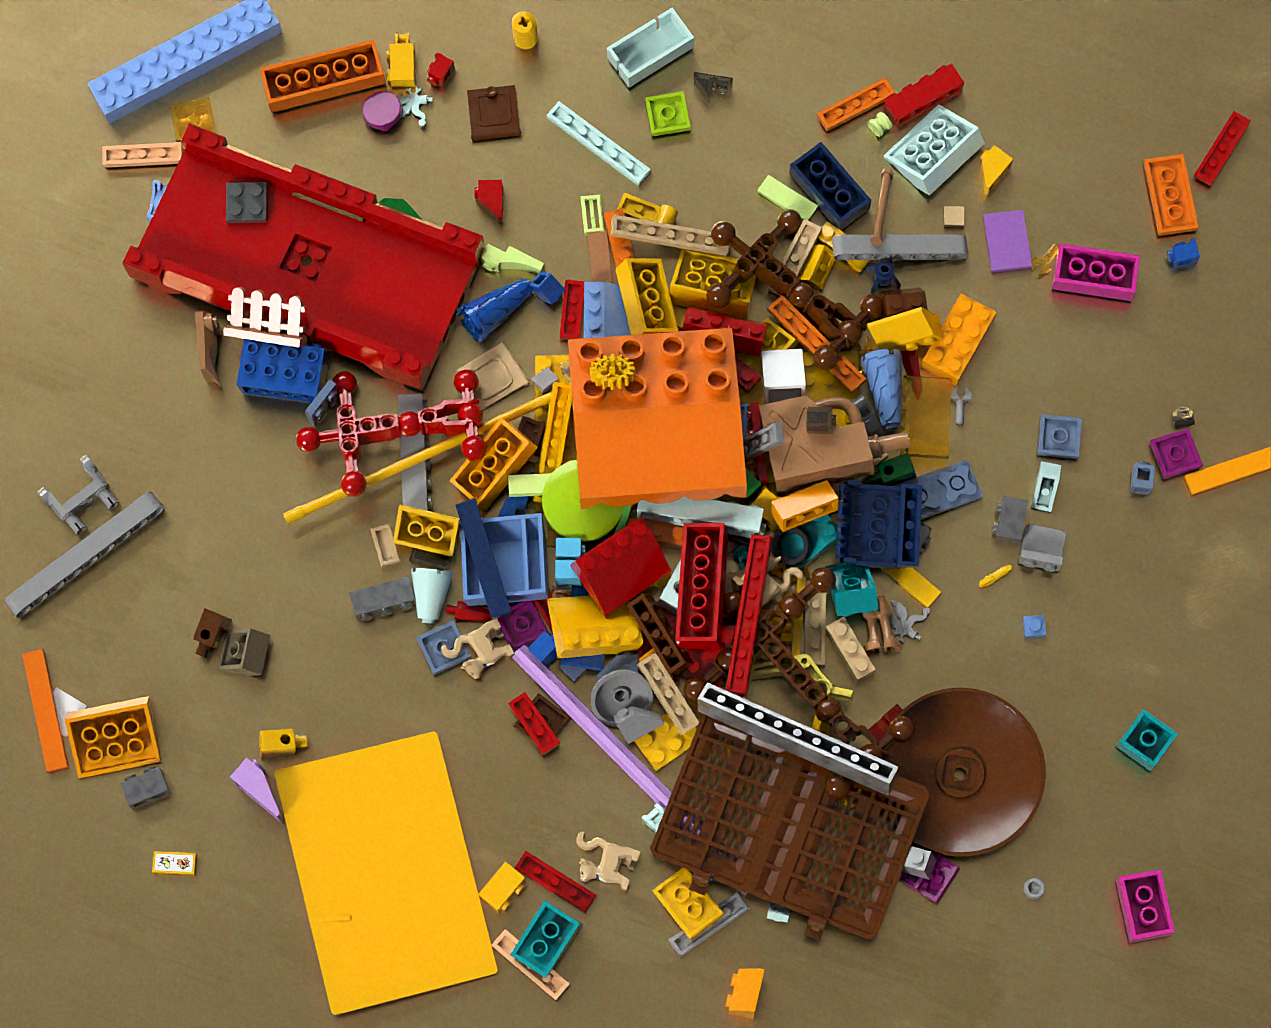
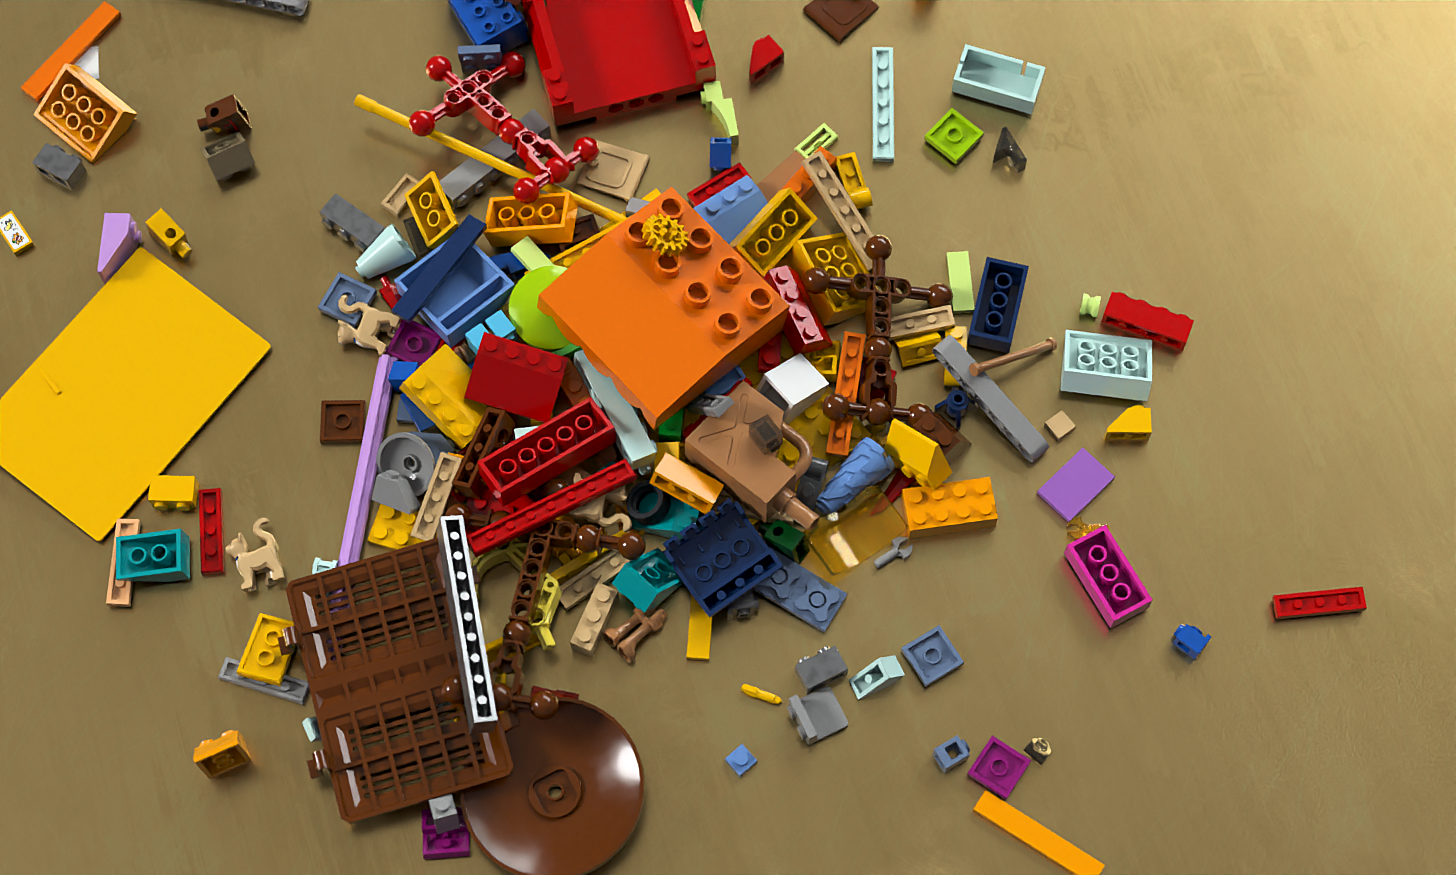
camera: 50 degrees right, 5 degrees down
blue cone [457,278,532,342] -> none
red plate [508,692,560,756] -> none
orange plate [817,77,896,132] -> none
light grey piece [889,600,930,643] -> none
orange plate [1143,154,1199,236] -> none

